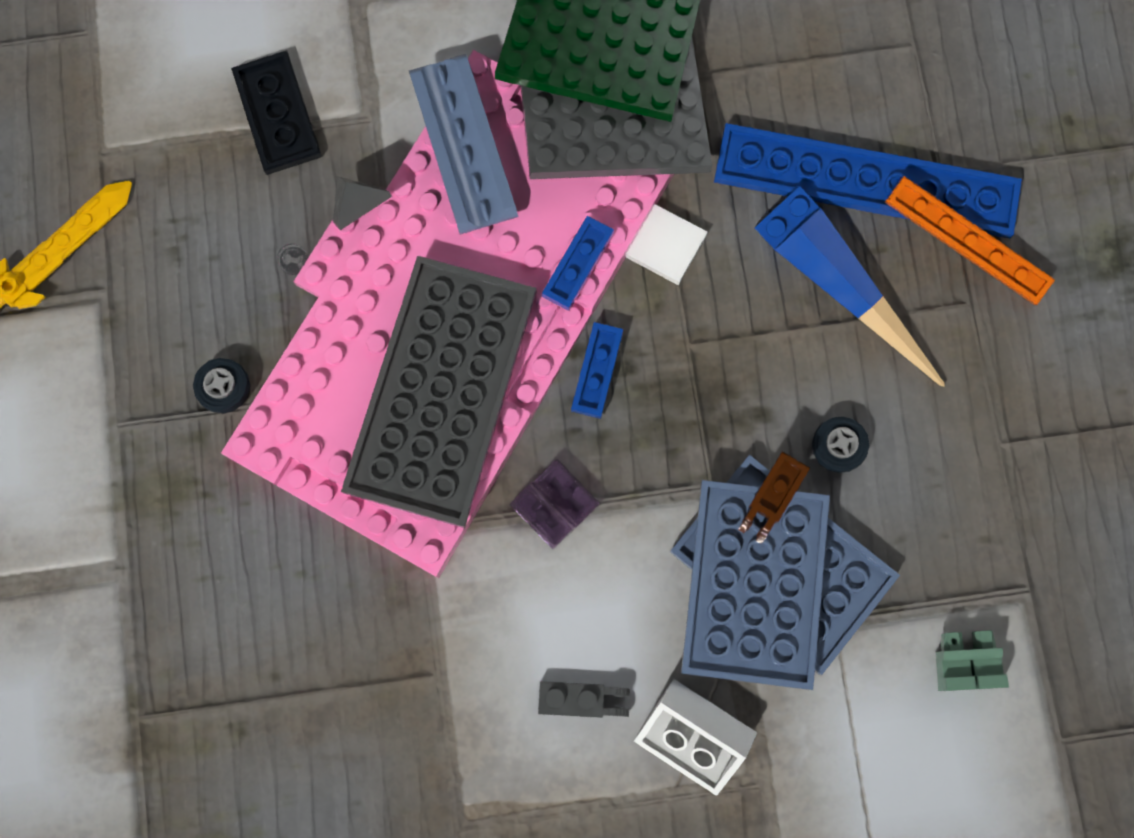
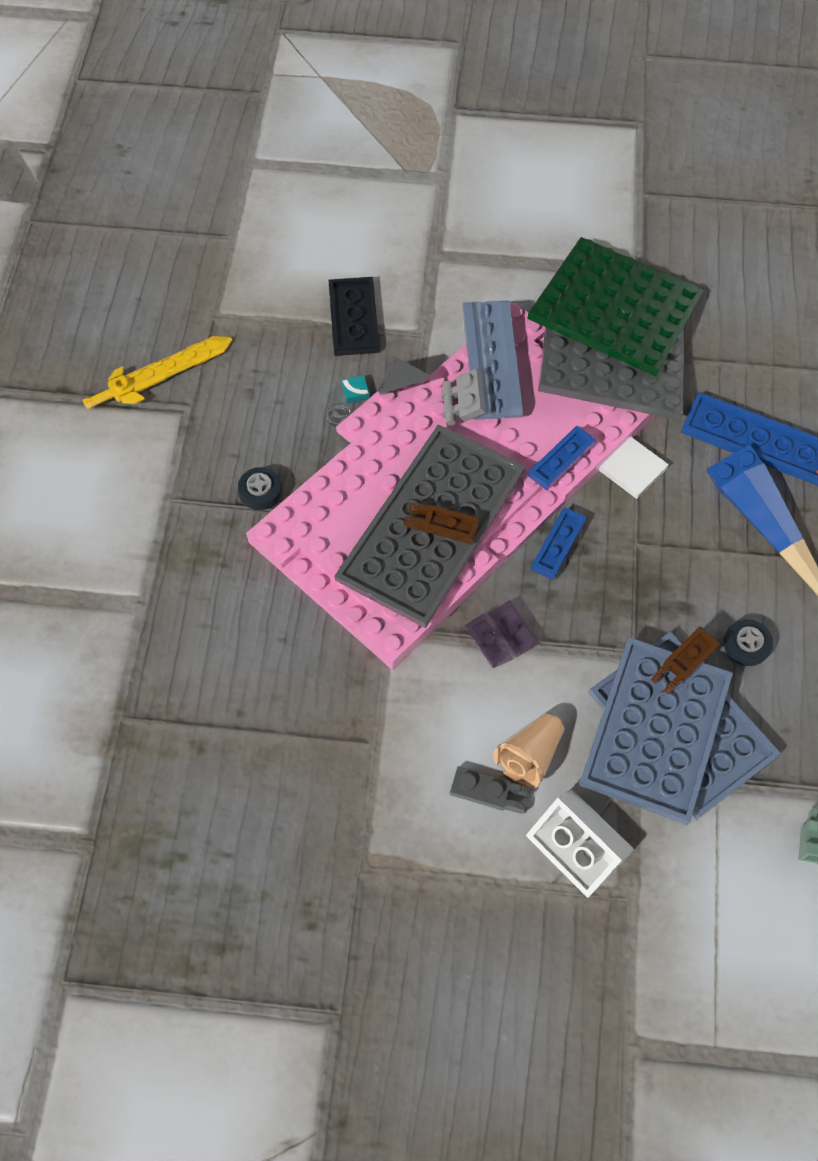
camera: 10 degrees right, 15 degrees down
none -> teal tile [341,375,370,403]
none -> reddish brown hinge [403,502,480,545]
none -> light grey plate [441,368,486,426]
none -> light nougat cone [493,714,564,788]

